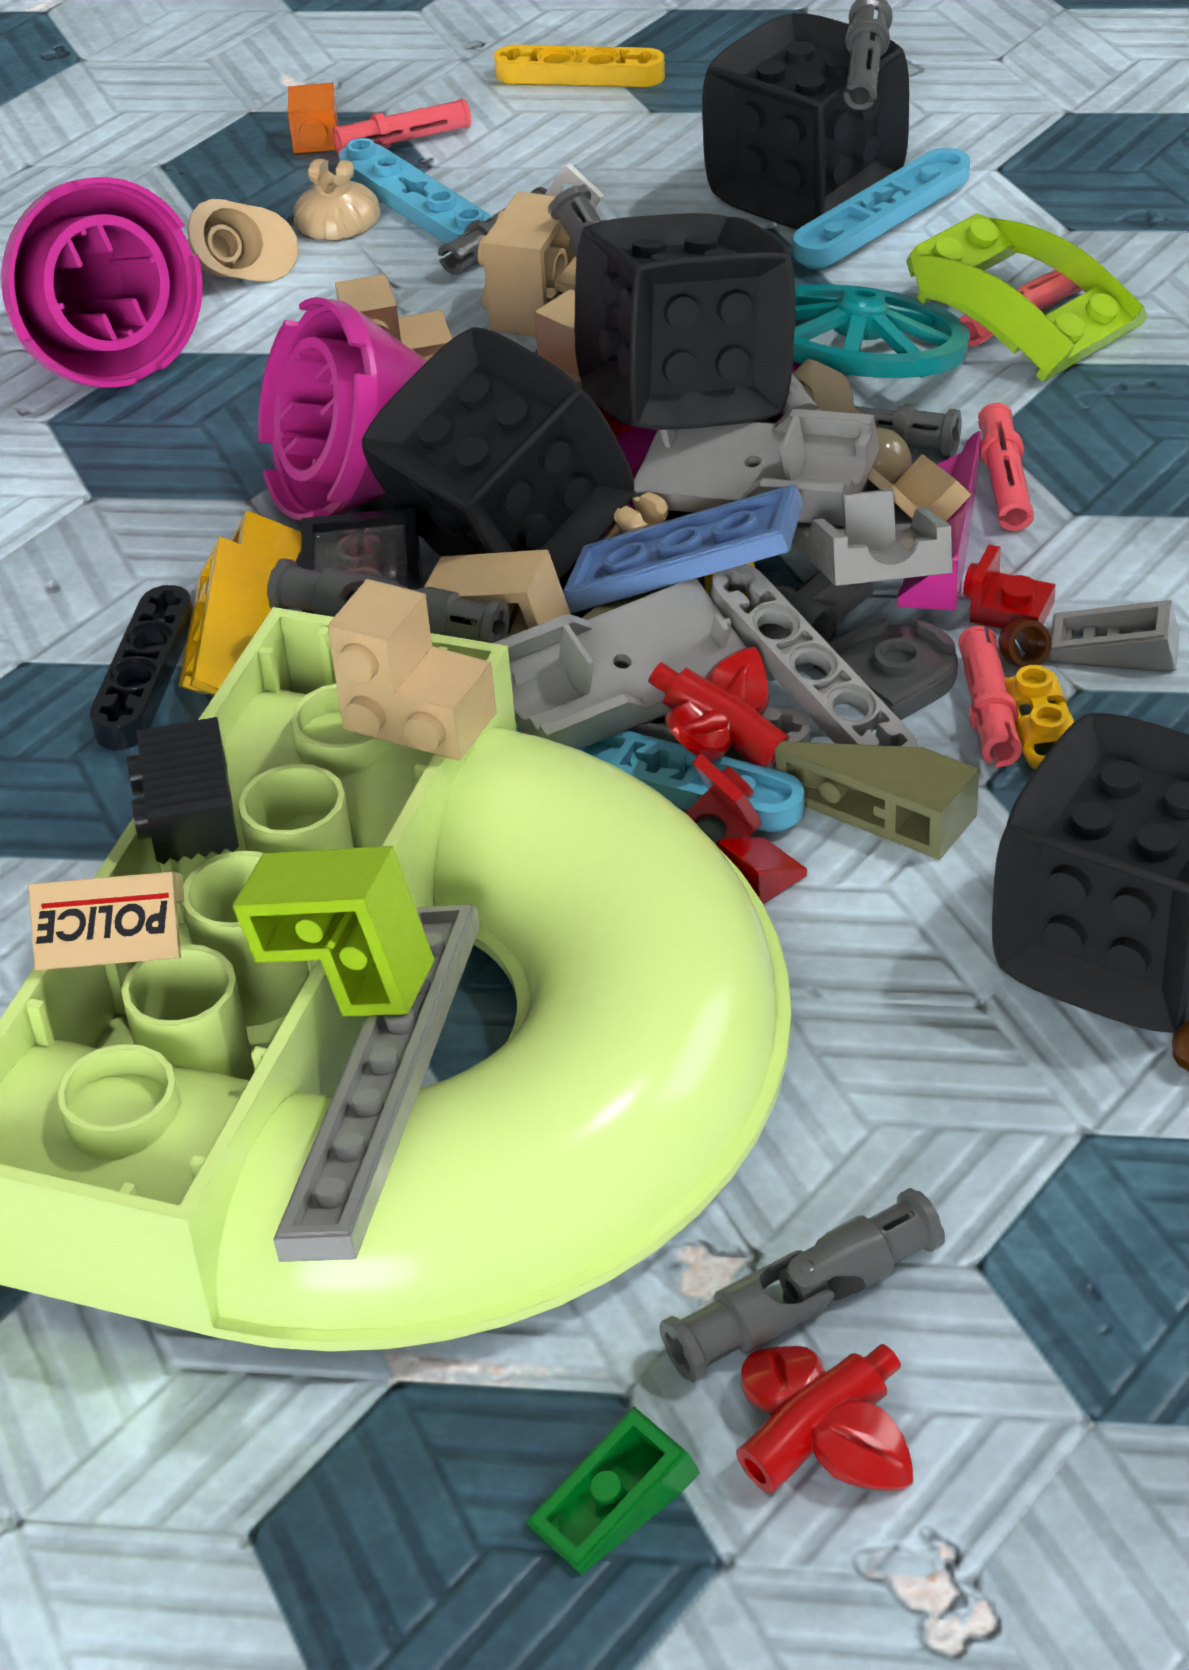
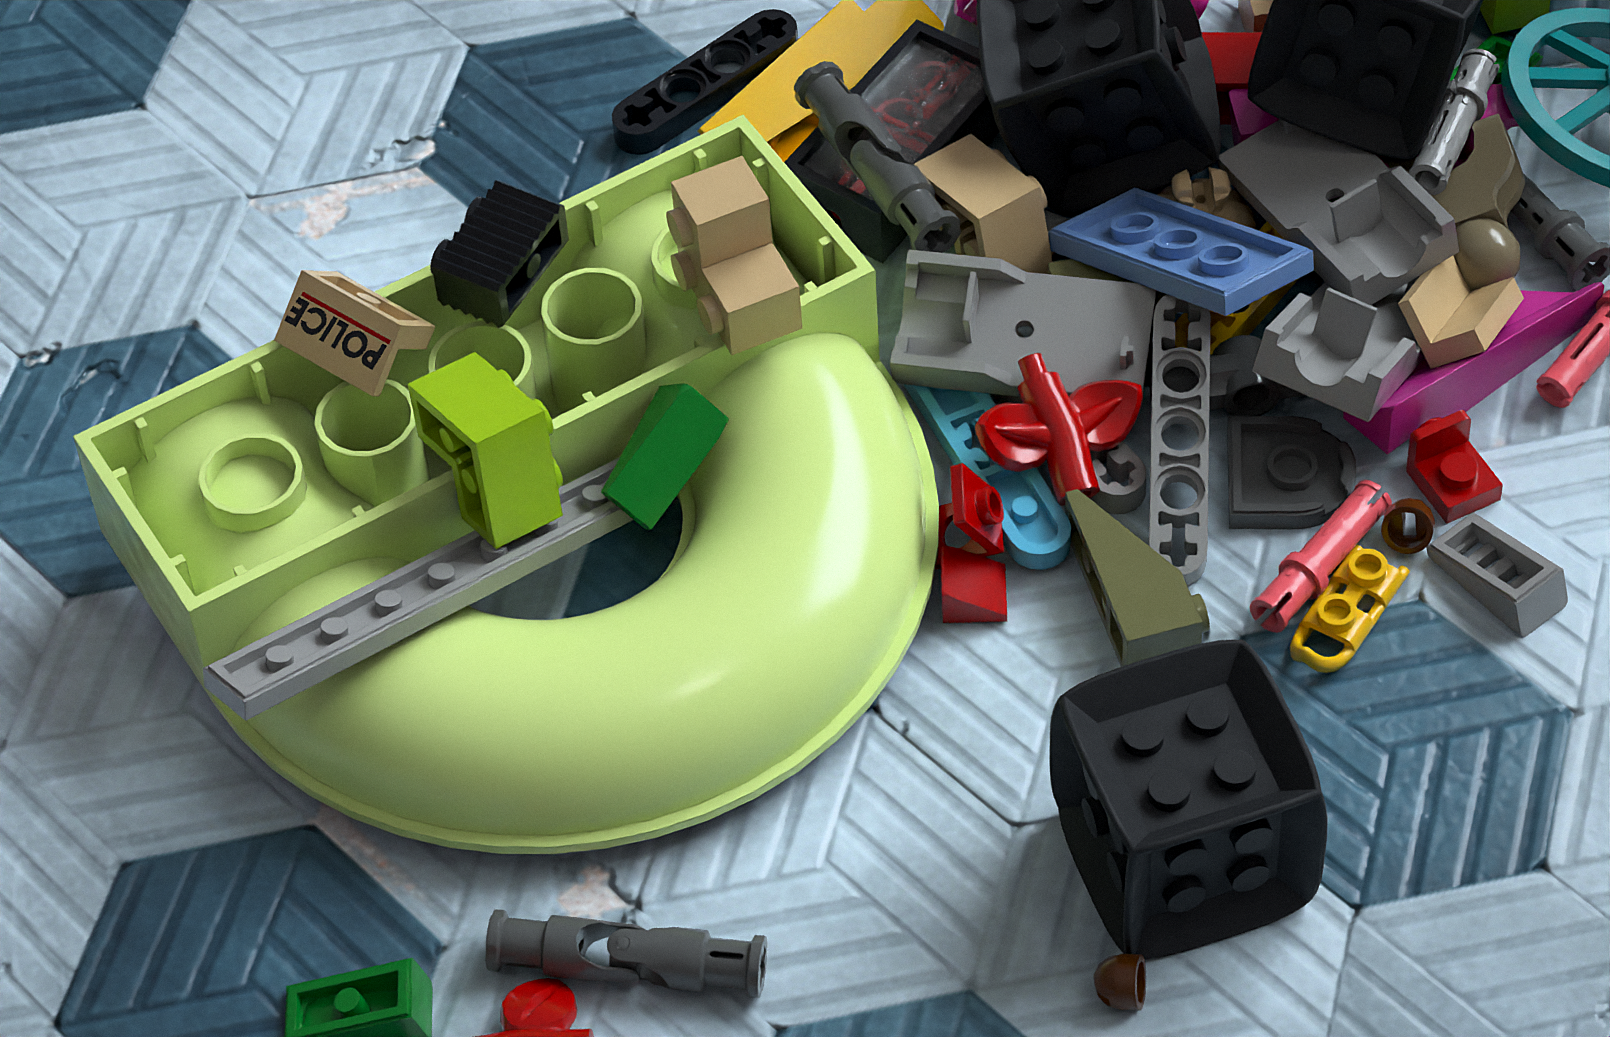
camera: 40 degrees right, 10 degrees up
none -> green slope [601,383,729,530]

